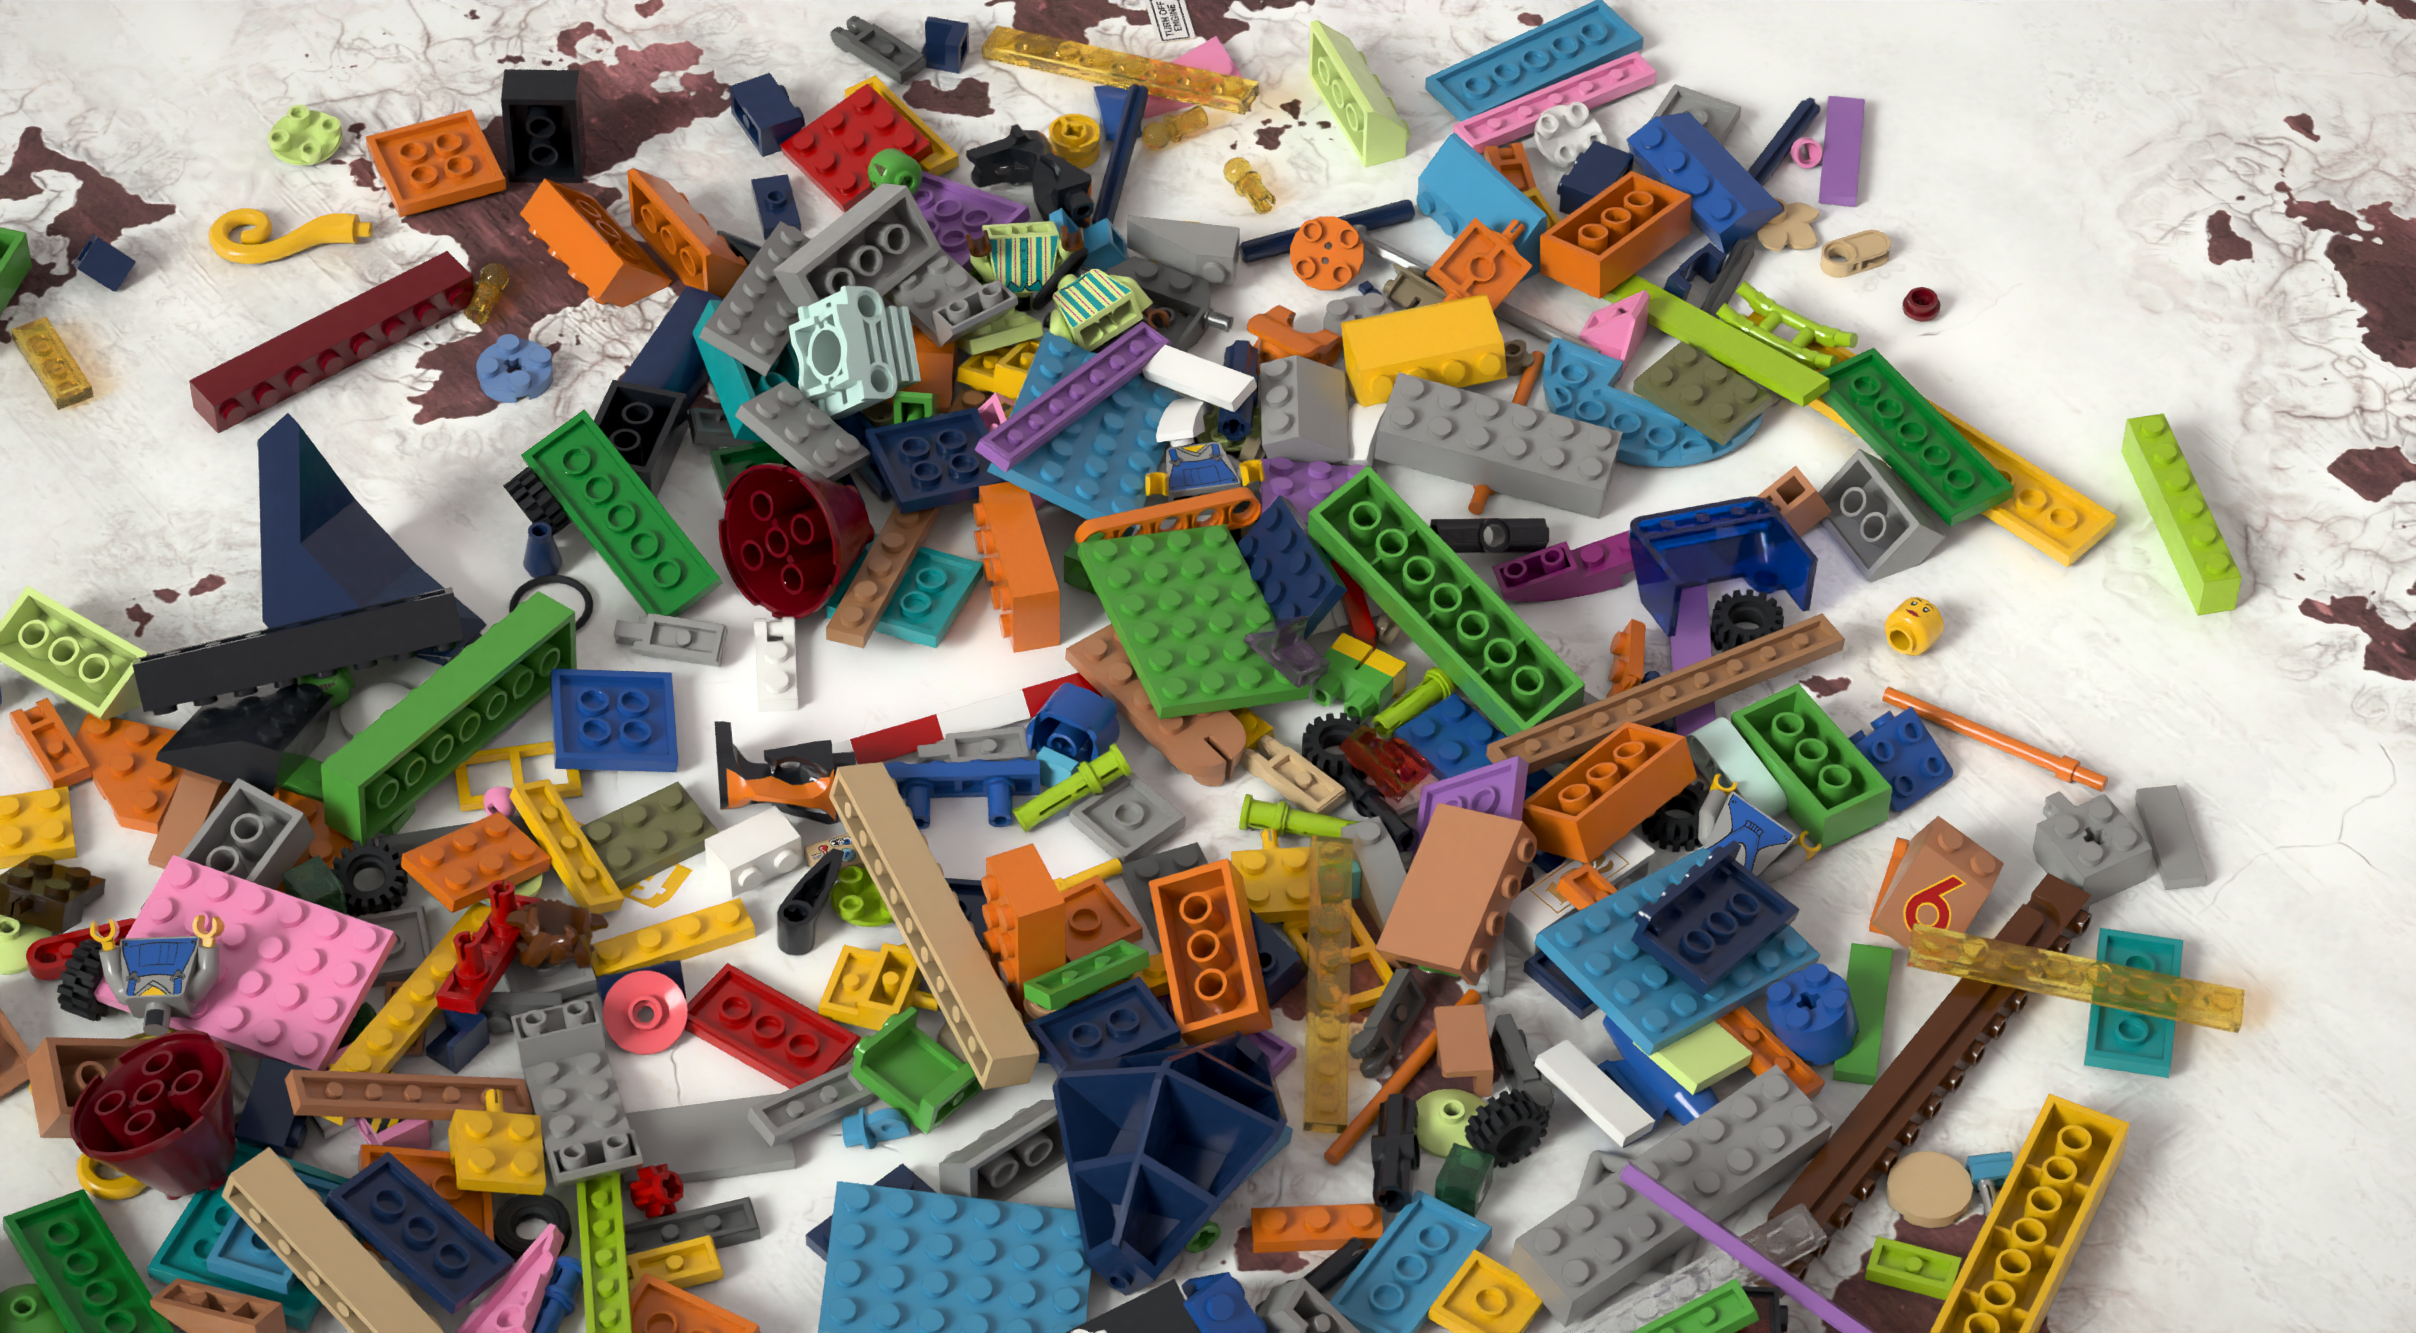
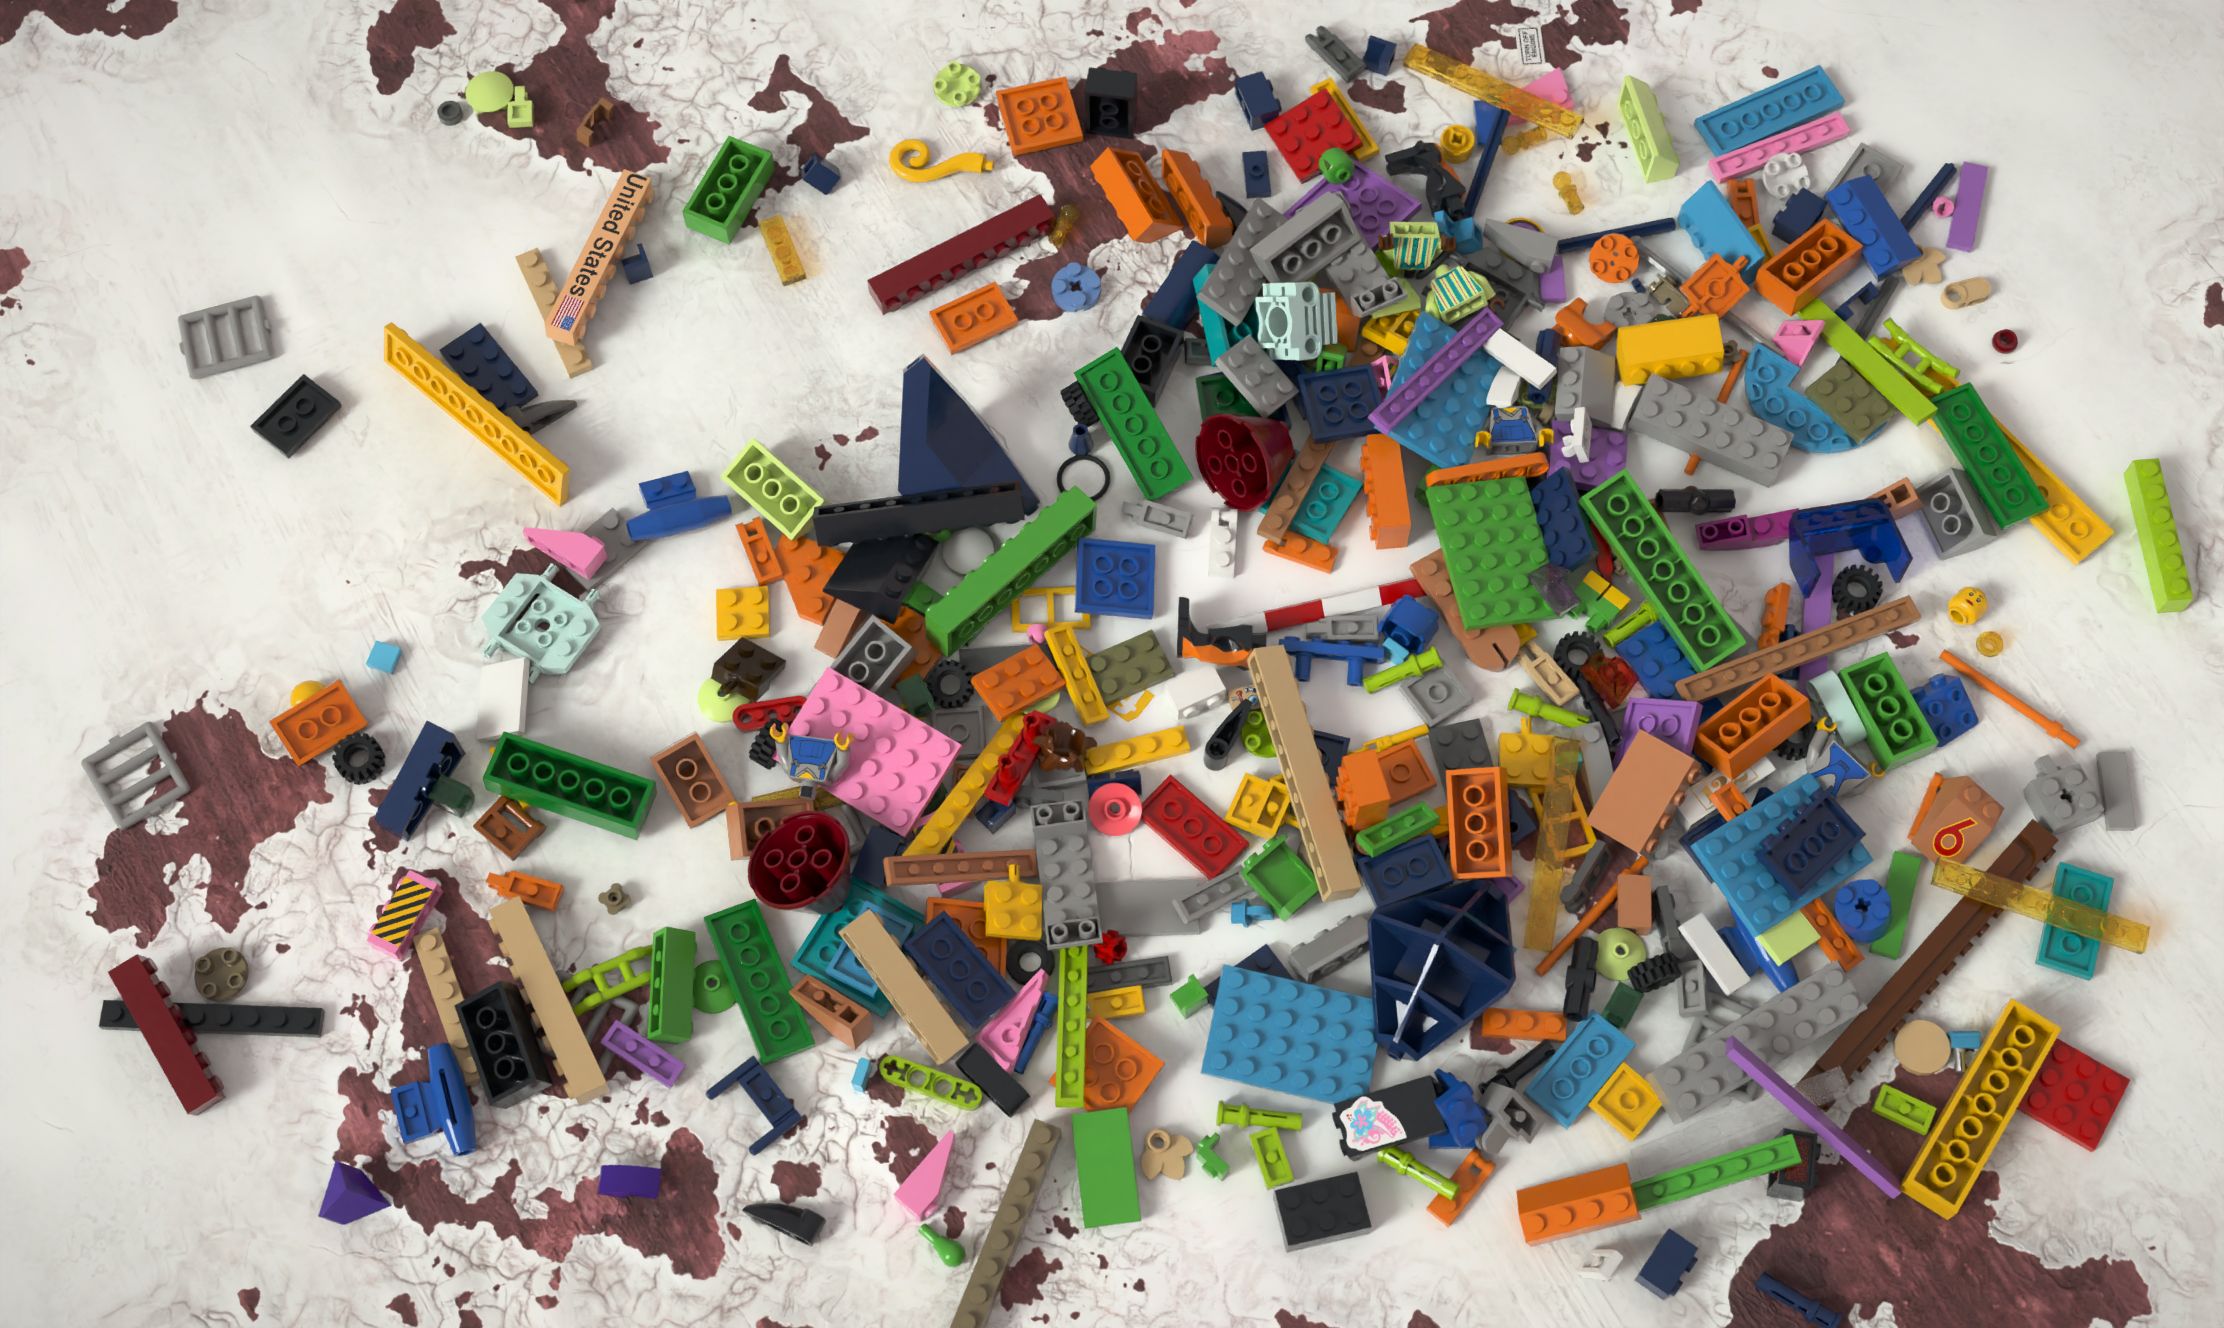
camera: 10 degrees right, 20 degrees up
none -> orange plate [929,281,1018,355]
none -> bright green panel [1170,974,1209,1019]
none -> orange plate [1262,531,1339,574]
none -> medium lavender tile [1537,255,1566,303]
none -> white plate [1562,407,1592,463]
none -> light grey plate [1676,959,1709,1018]
none -> clear yellow plate [1976,631,2003,657]
none -> red plate [2016,1038,2130,1152]

